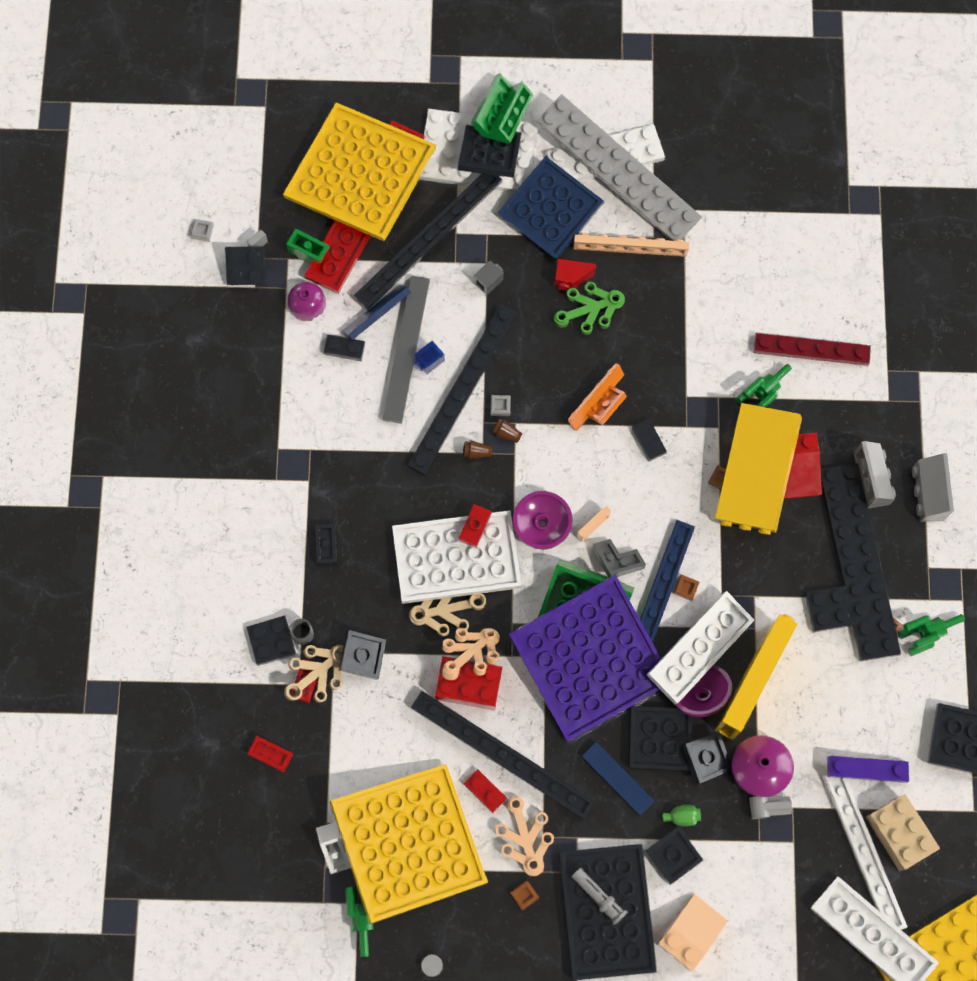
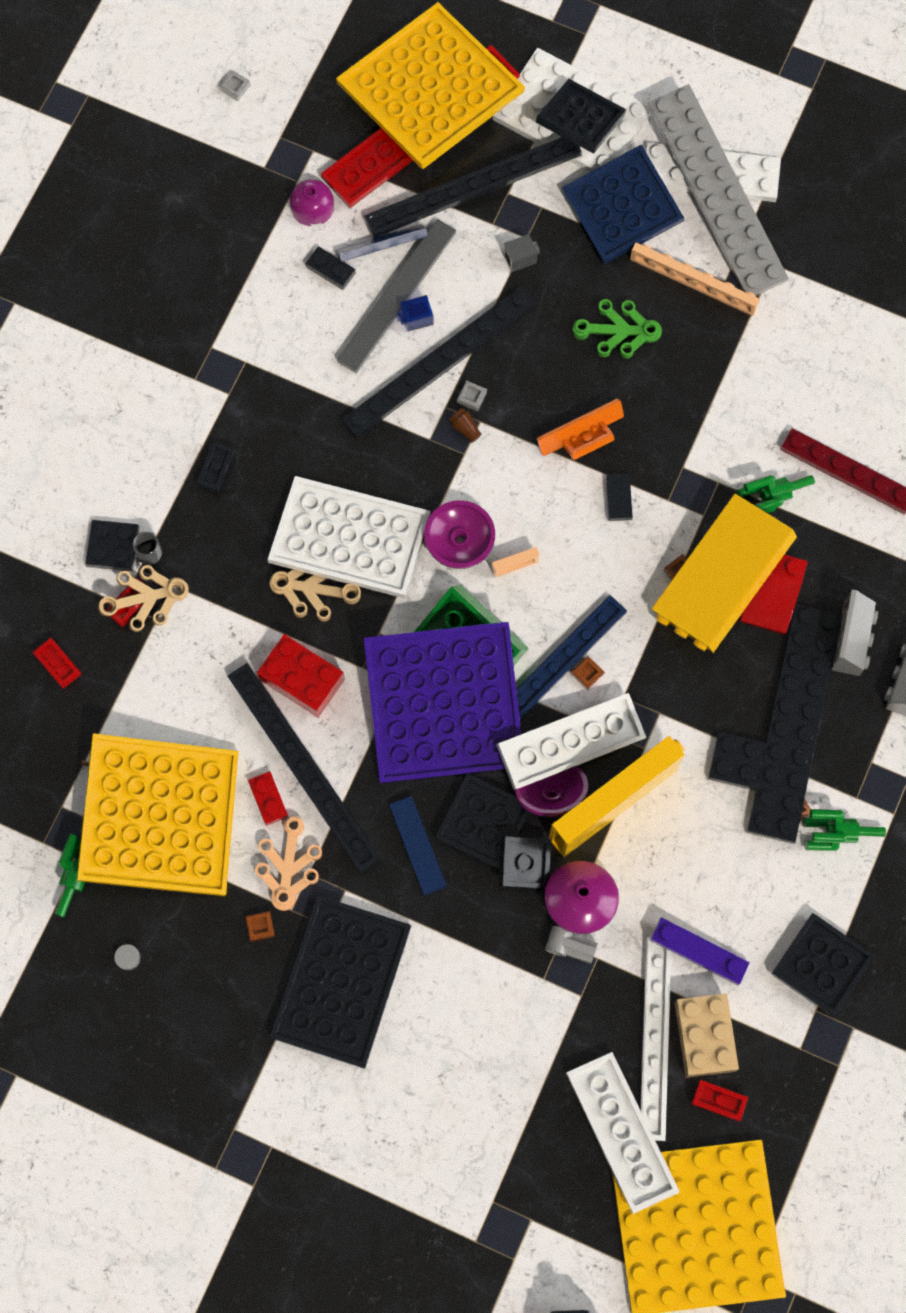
camera: 25 degrees right, 0 degrees up
black plate [225,246,266,285] -> none
light grey tile [247,230,268,246] -> none
green slope [286,228,329,263] -> none
white slope [316,822,351,874] -> none
plate [338,630,386,680] -> none
light nougat plant [442,628,500,680] -> none
red plate [458,504,492,548] -> none
reddish brown cone [463,440,492,459] -> none
green slope [471,73,534,143] -> none
red slope [554,259,596,291] -> none
light grey pin [571,868,628,926] -> none
dark grey plate [592,539,646,578] -> none
black plate [645,826,704,885] -> none
light nougat slope [657,894,728,971] -> none
bright green plant [663,805,701,826] -> none
none -> red plate [691,1080,748,1122]

